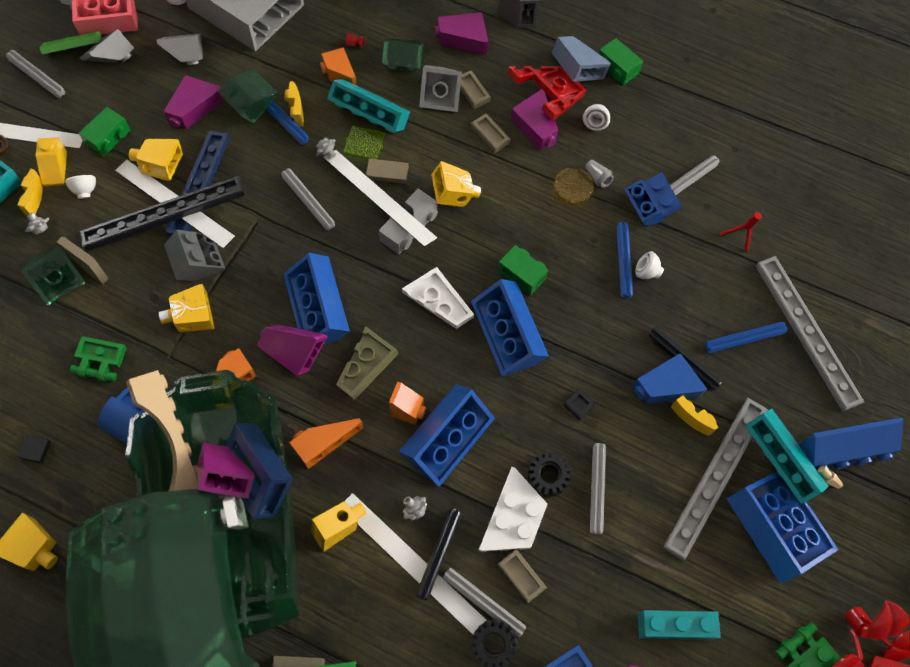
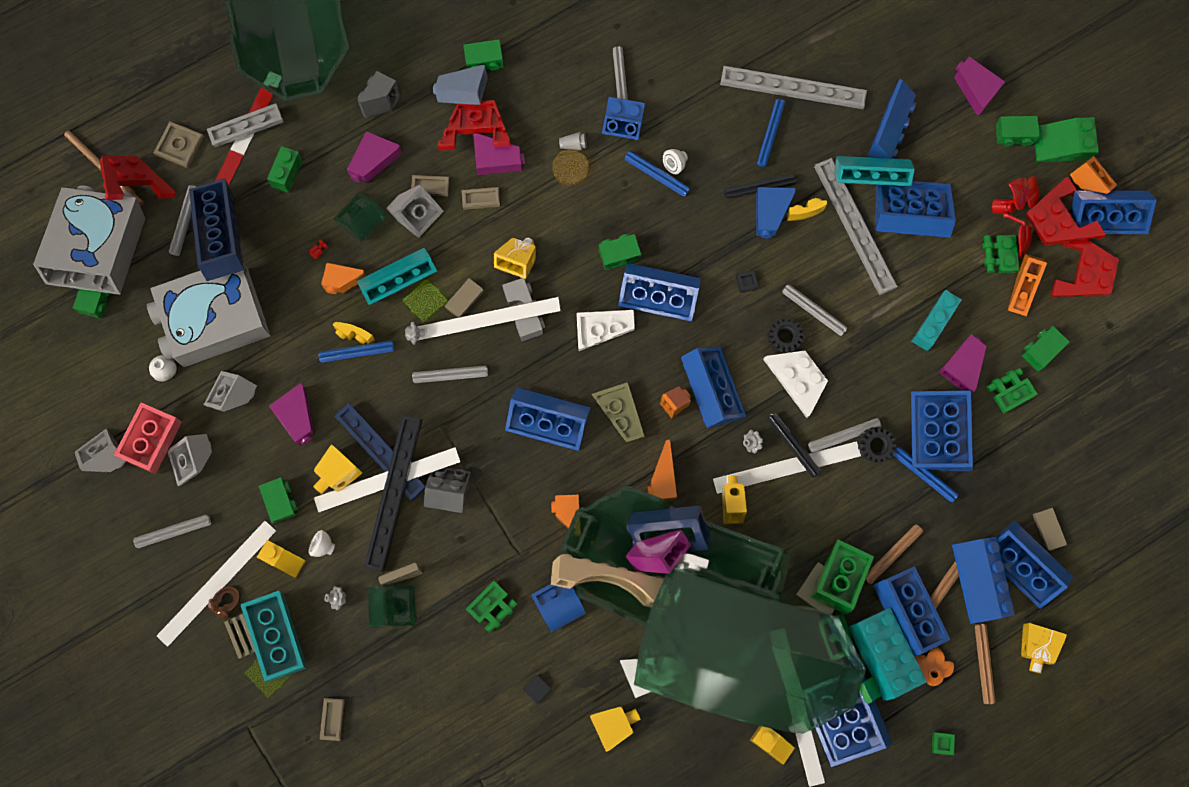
camera: 55 degrees left, 10 degrees up
yellow slope [17,169,43,216] -> none
bright green tile [40,31,102,54] -> none
yellow torso [159,284,215,332] -> none
clear green slope [218,69,279,123] -> none
magenta slope [257,325,328,376] -> none
dark tan tile [498,549,547,604] -> none
white brick [583,104,610,131] -> none
red plant [719,212,762,252] -> none
tan bar [818,465,843,489] -> none

